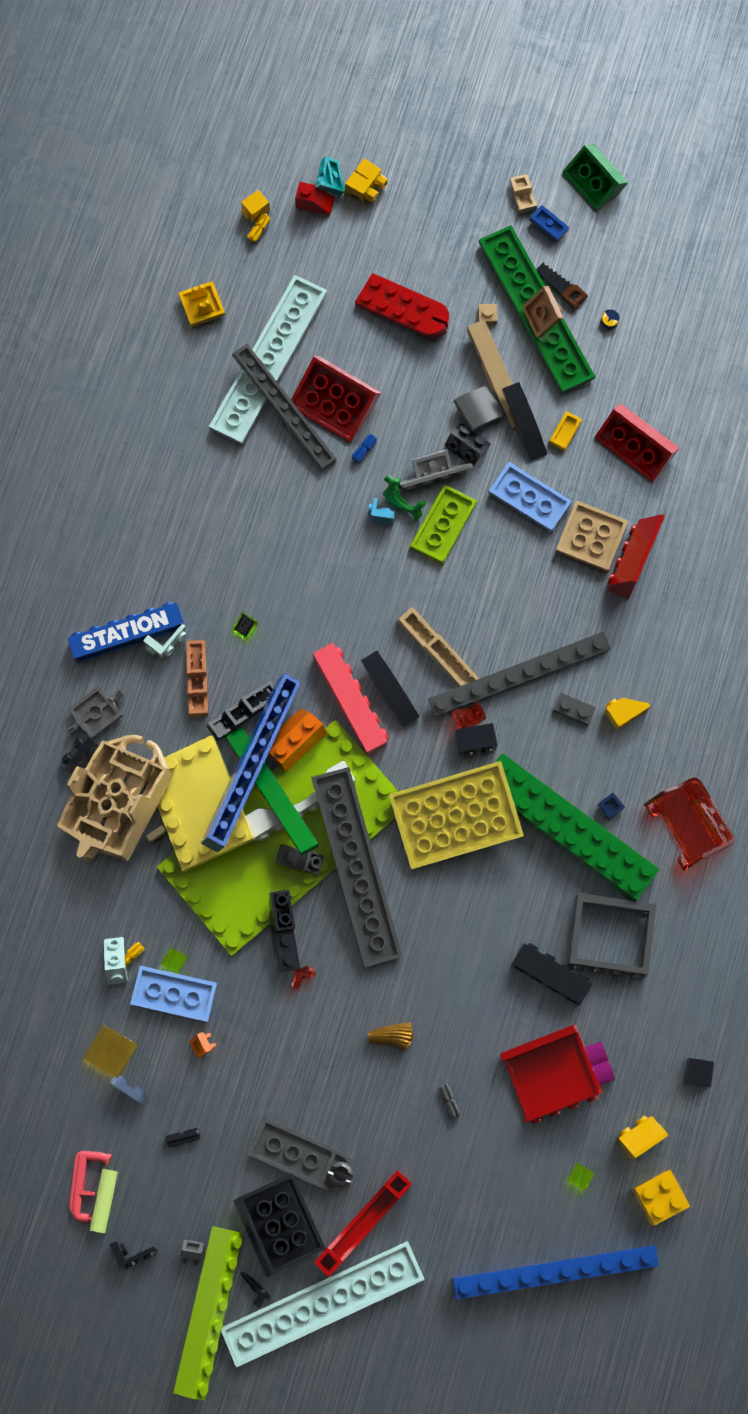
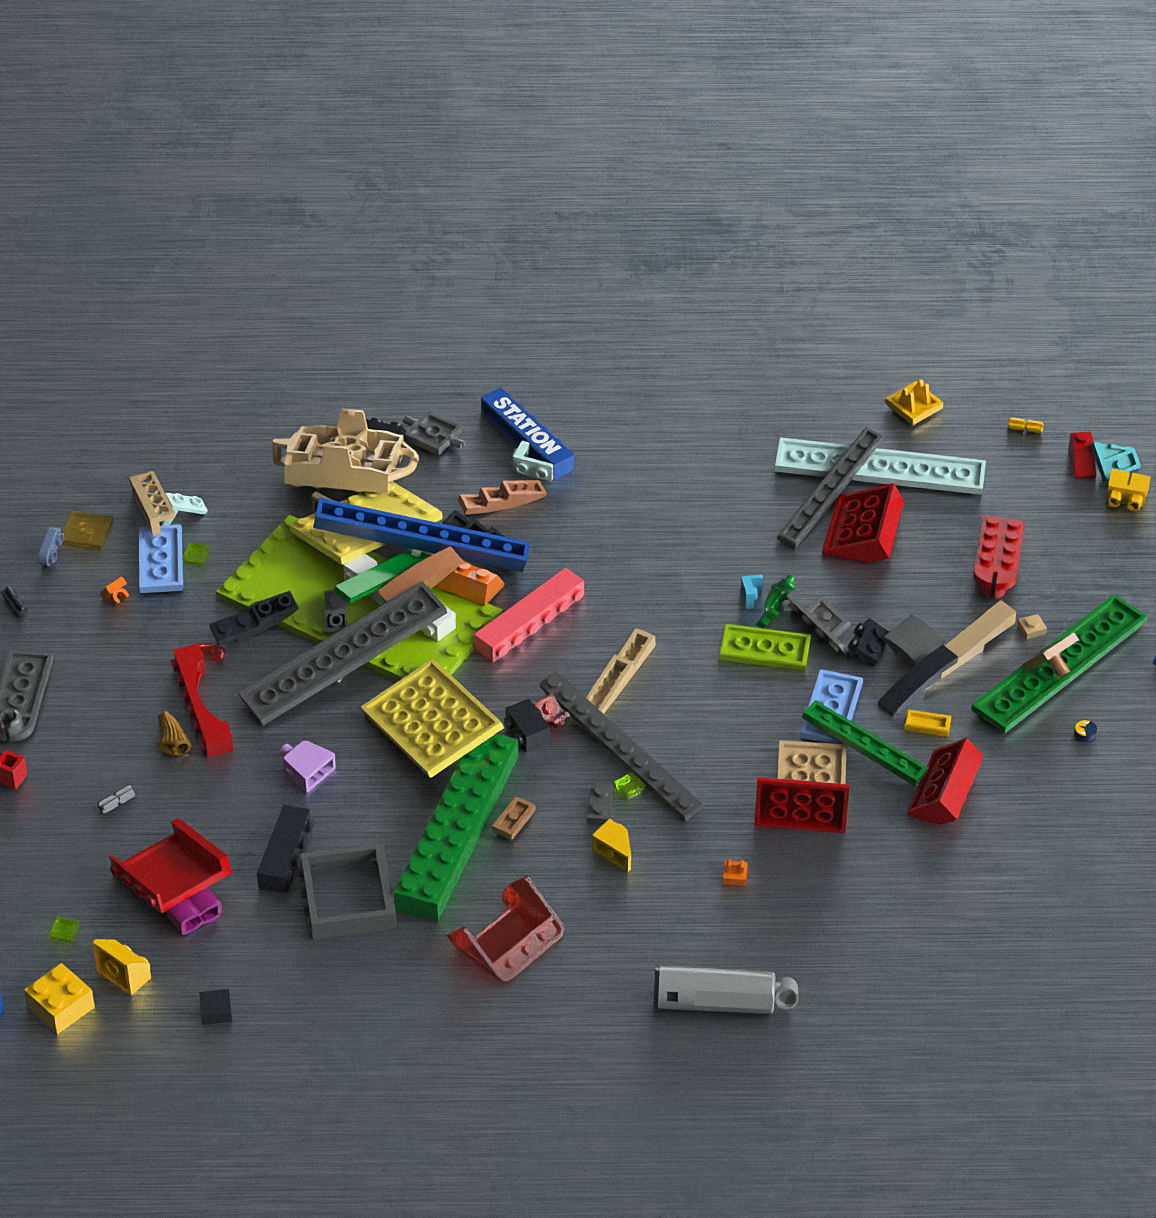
camera: 75 degrees right, 30 degrees down
yellow piece [125,942,145,966] -> none
slope [232,611,258,640] -> none
yellow brick [241,190,270,223] -> none
blue piece [352,434,377,463] -> none
black slope [361,650,420,727] -> none
piece [536,262,588,310] -> none
dark blue plate [597,792,625,820] -> none
none -> tan fence [129,471,175,537]
none -> red arch [171,644,234,758]
none -> lavender torso [280,740,336,793]
none -> nougat slope [378,546,464,603]
none -> medium nougat plate [492,796,535,841]
none -> clear neon green tile [614,772,646,801]
none -> orange tile [723,859,748,886]
none -> green plate [802,700,928,786]

